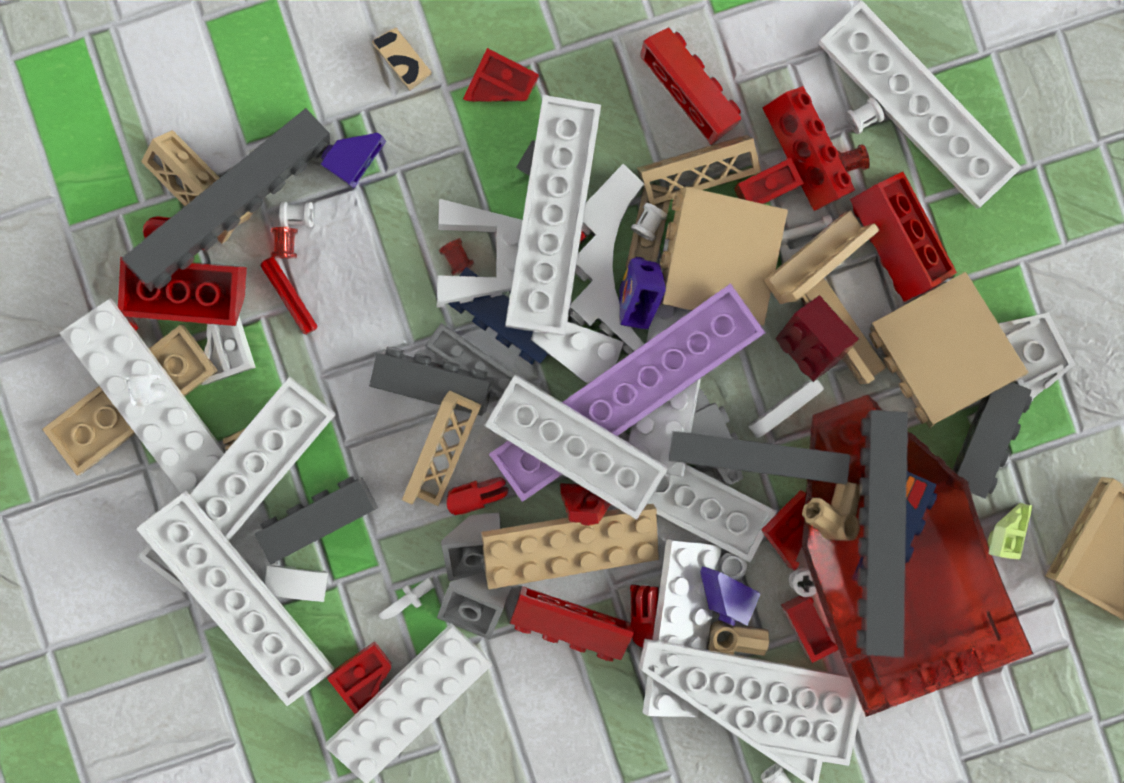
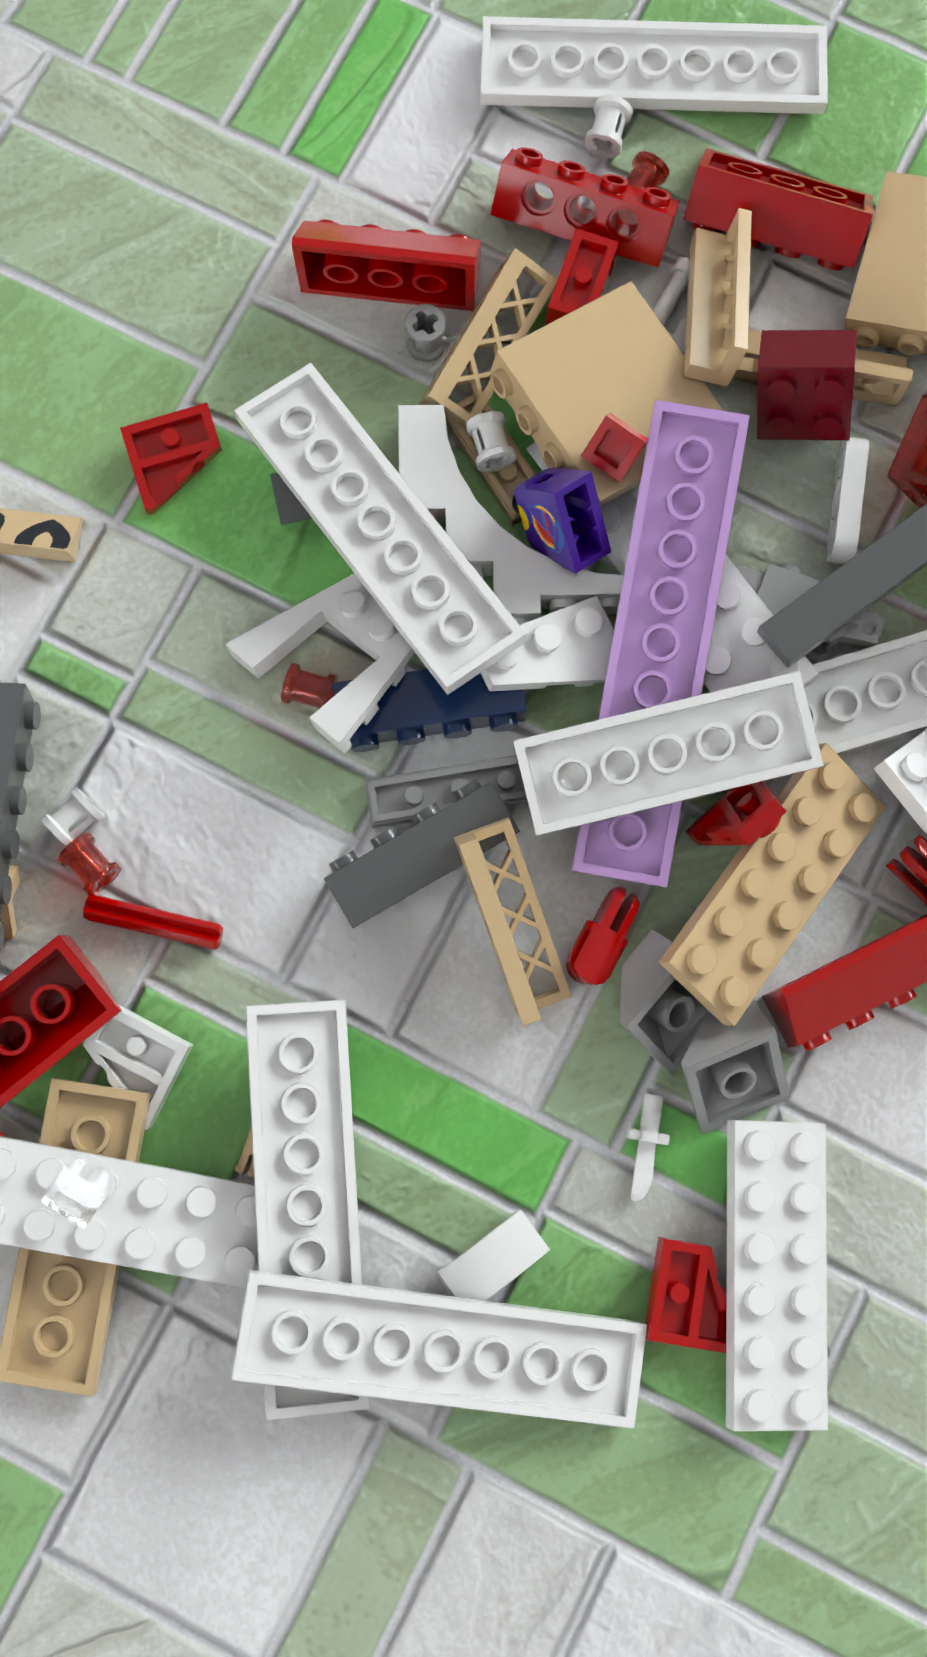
camera: 45 degrees left, 10 degrees down
dark grey brick [255,476,378,564] -> none
dark purple slope [321,133,386,188] -> none
none -> light grey bush [405,304,446,362]
none -> red plate [581,412,649,483]

